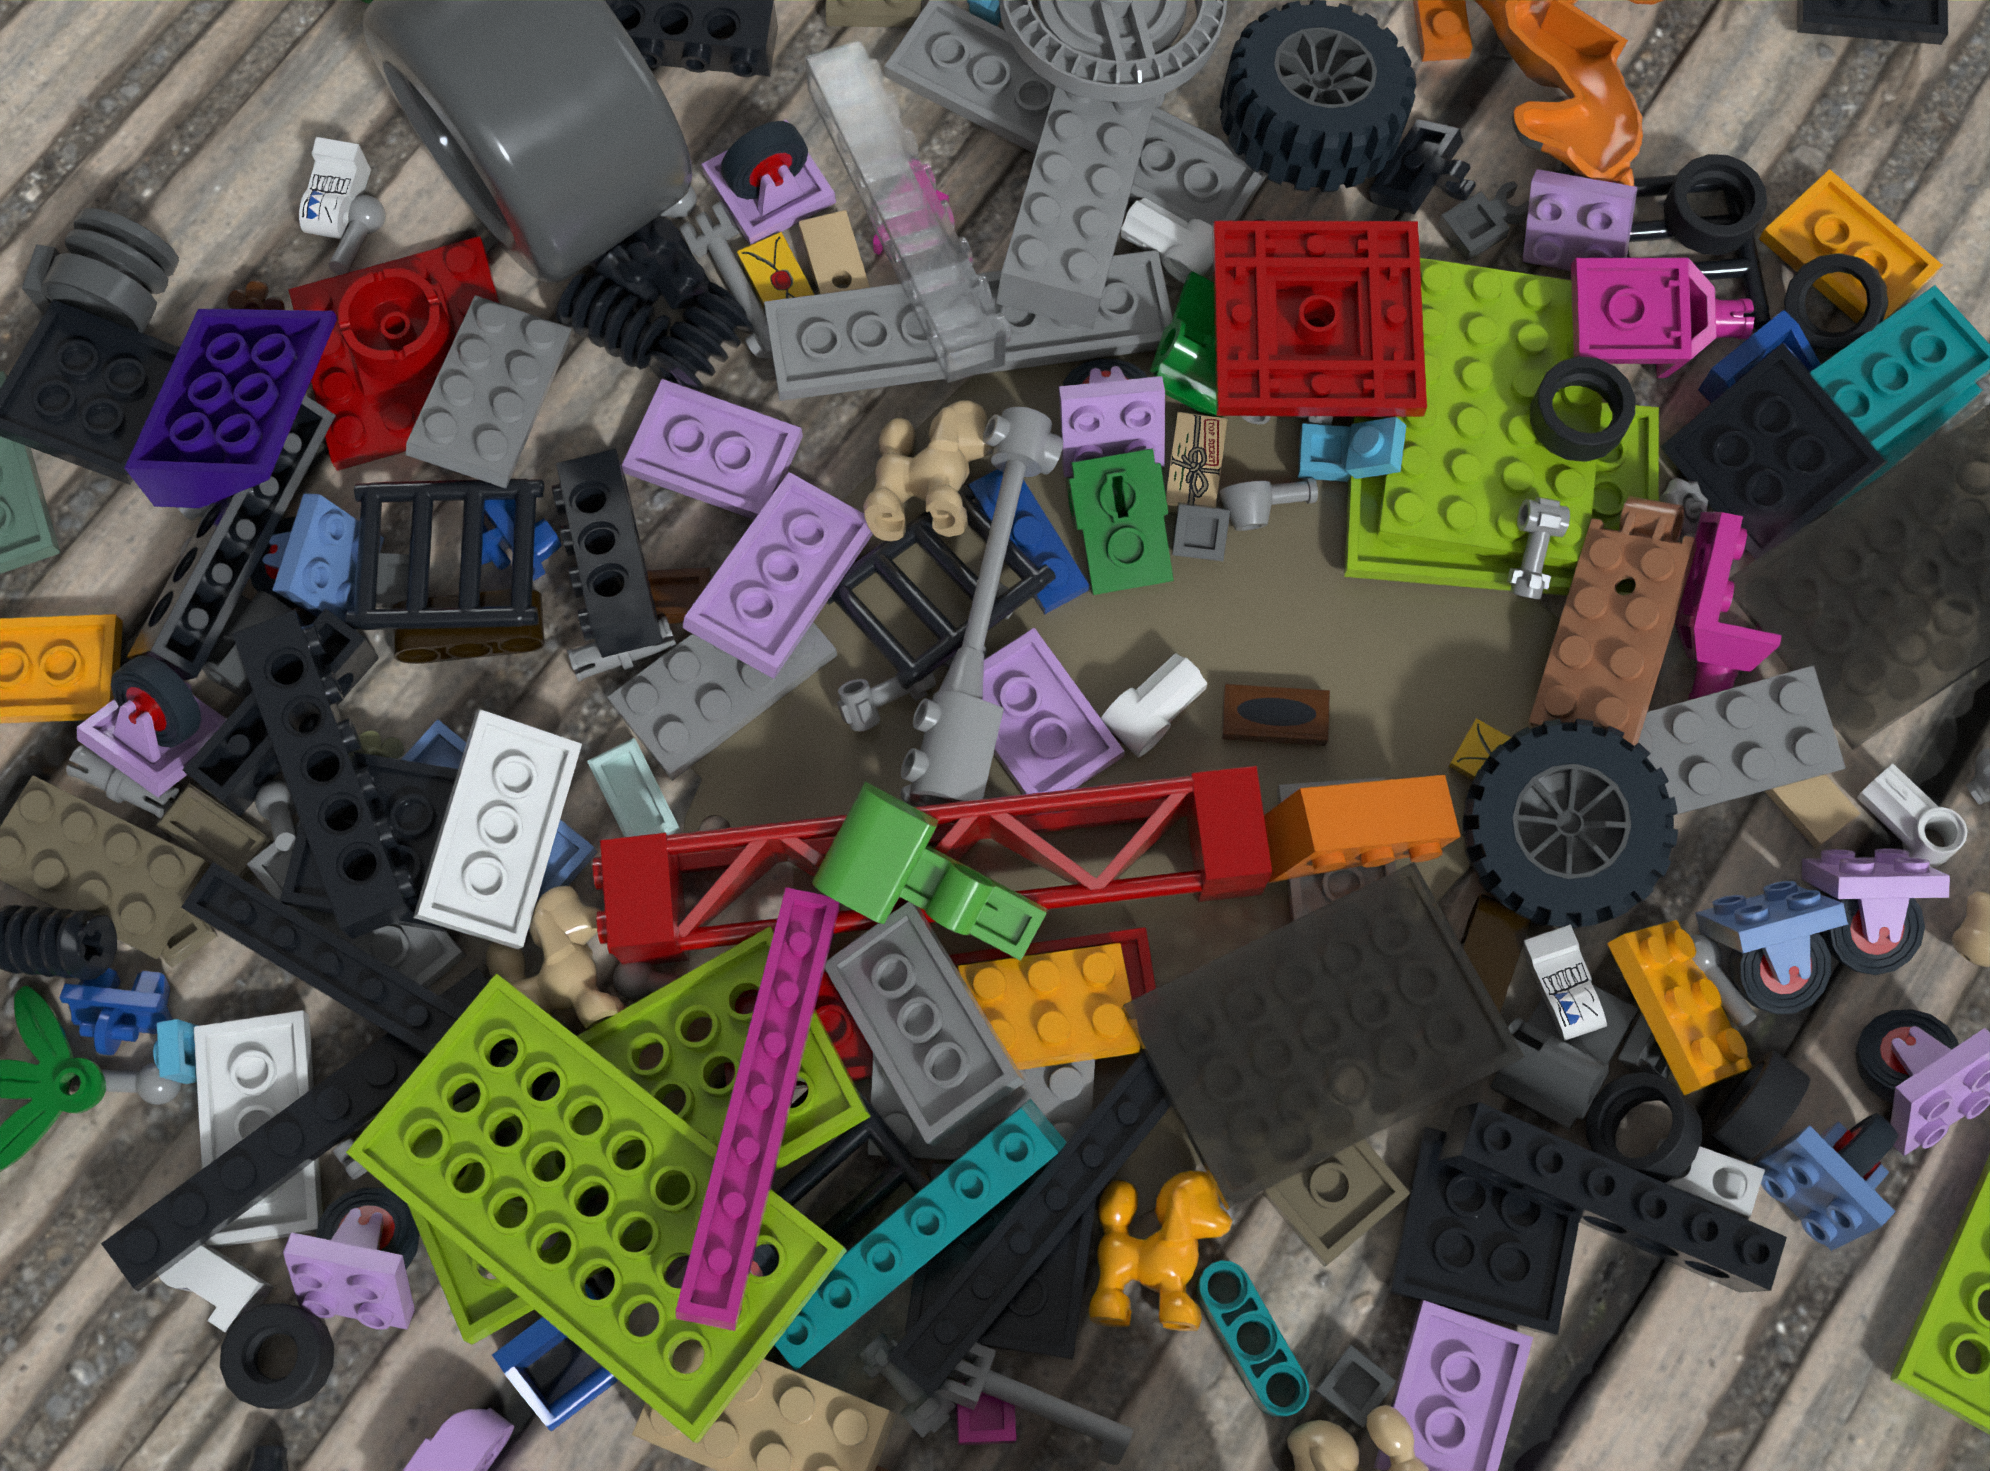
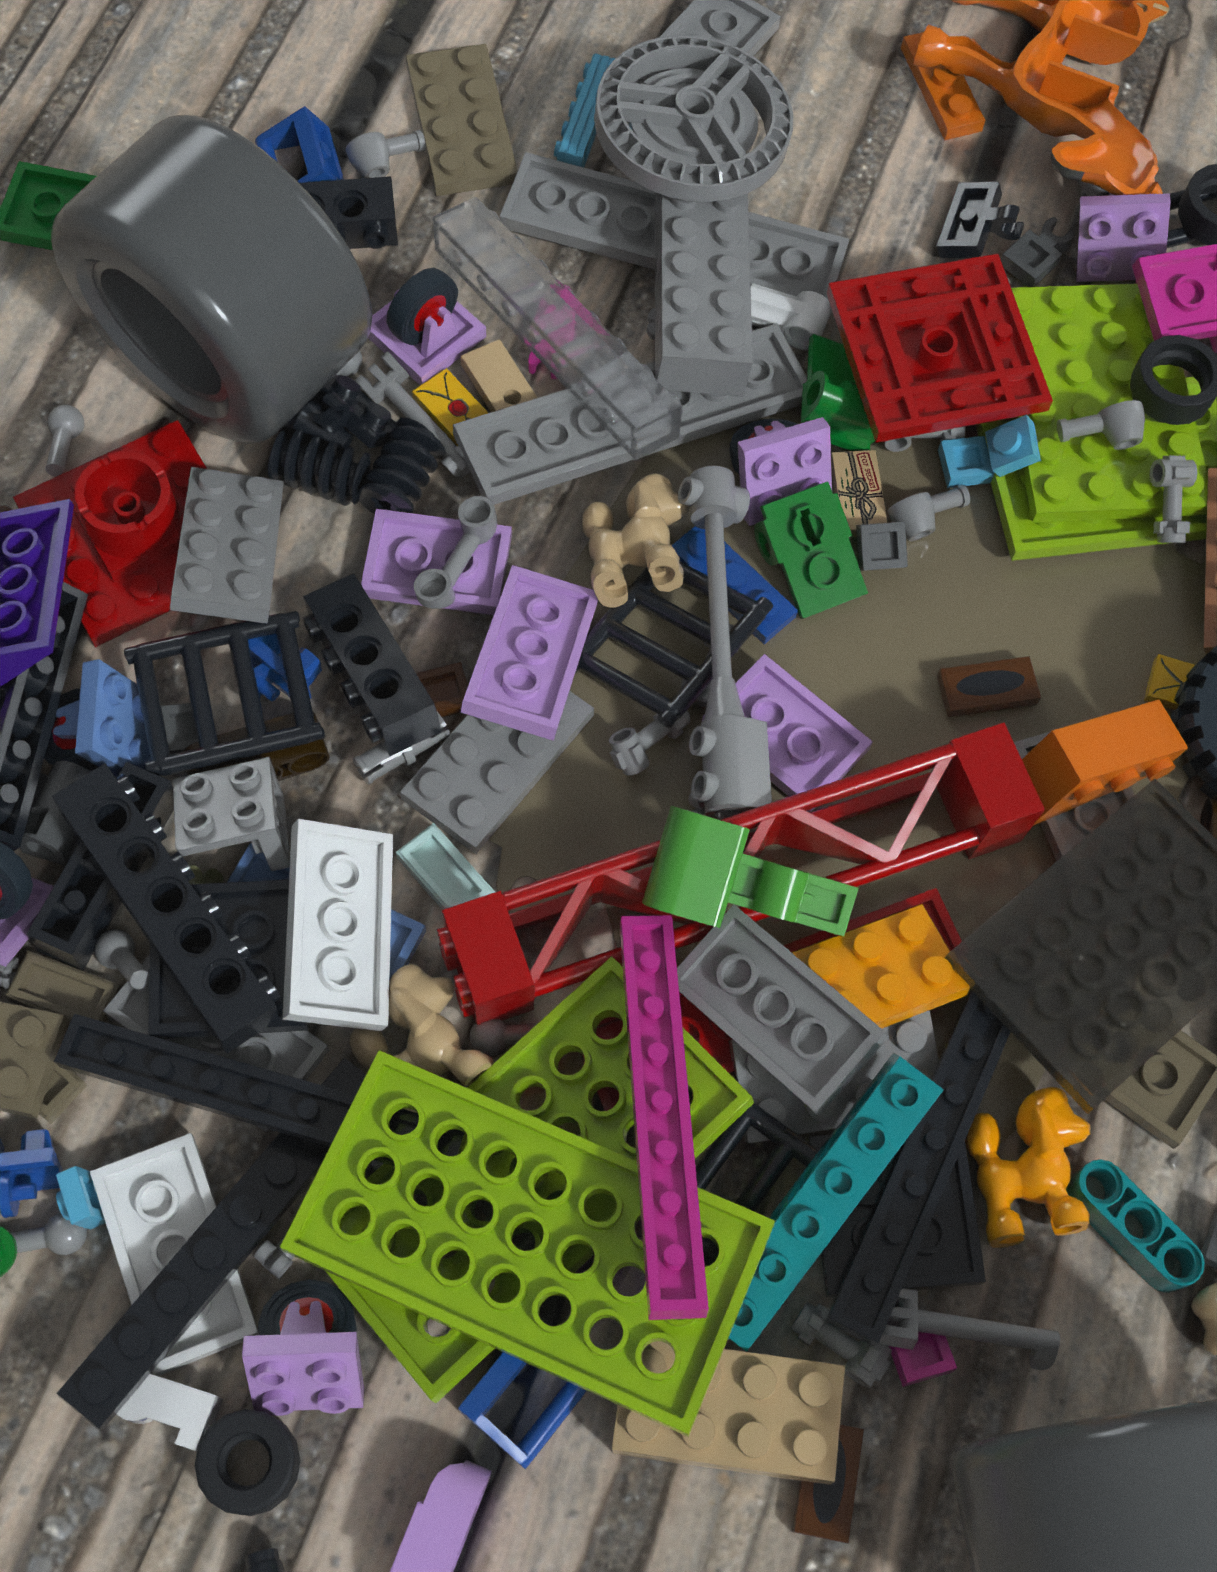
camera: 20 degrees left, 5 degrees down
white leg [299,137,371,239] -> none
white piece [1101,653,1207,758] -> none
black wheel [1219,0,1417,192] -> none
none -> light grey bracket [173,757,290,871]
none -> light grey bar [414,496,498,609]
none -> light grey bar [1057,400,1145,450]

